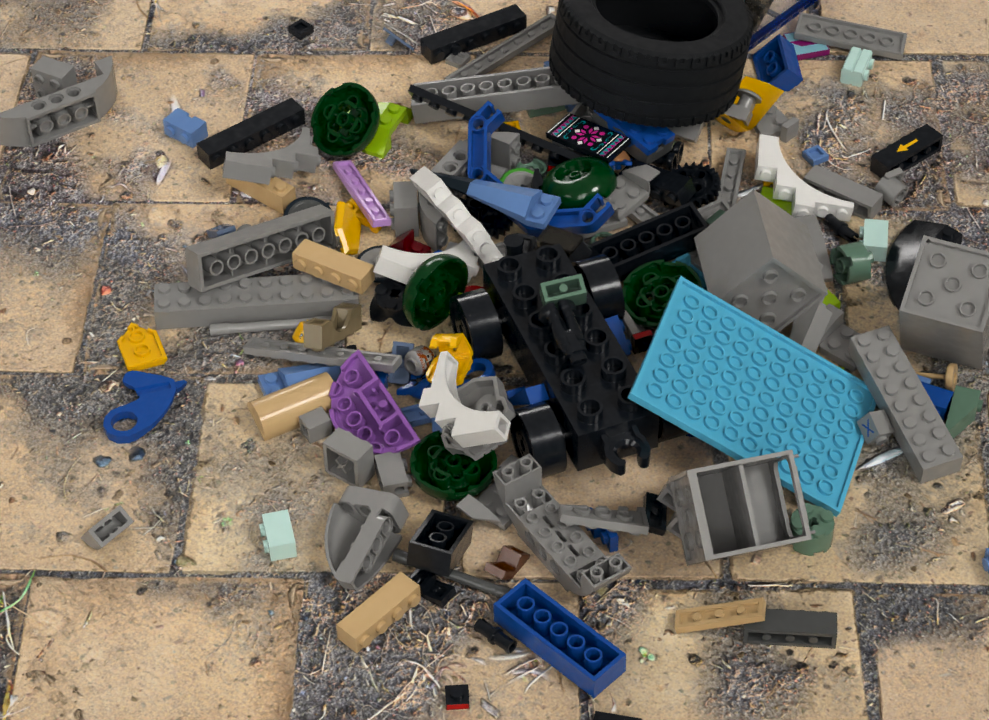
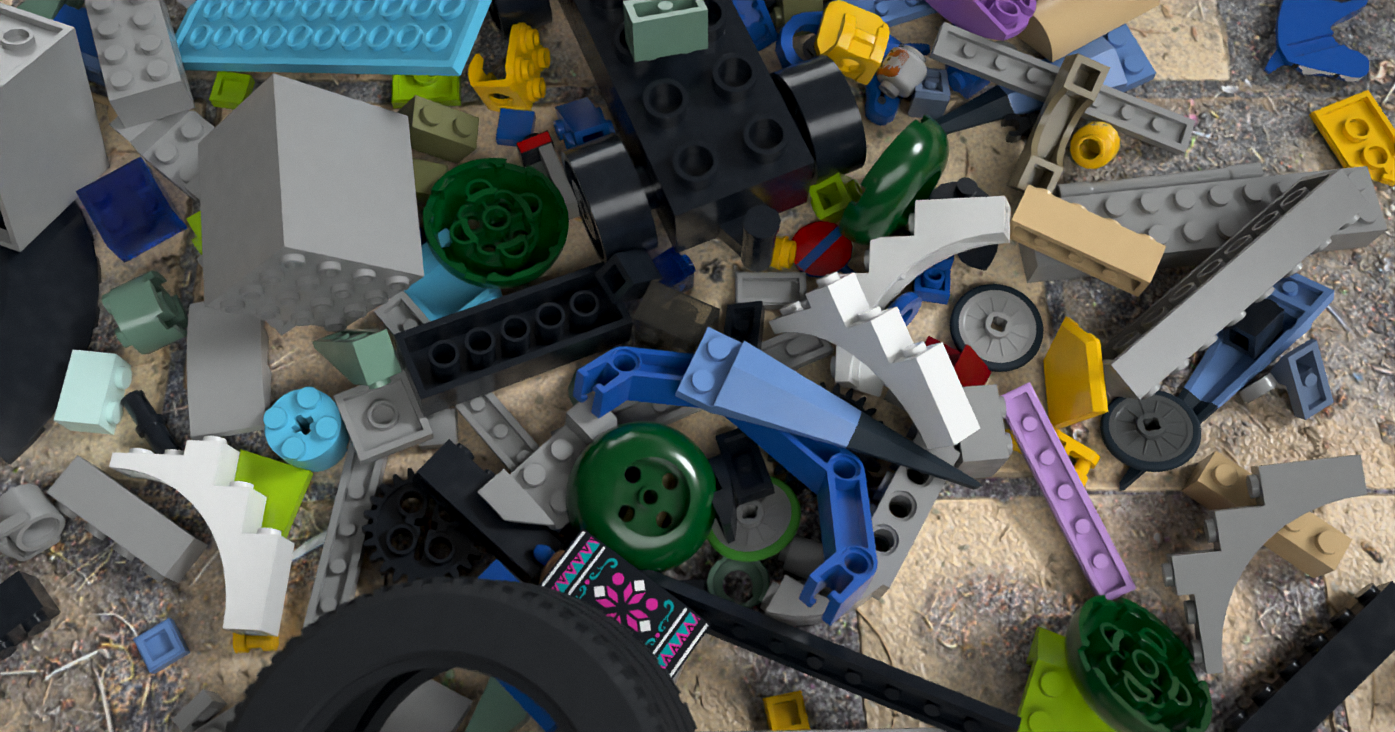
camera: 175 degrees right, 25 degrees up
none -> clear blue brick [76,156,188,263]

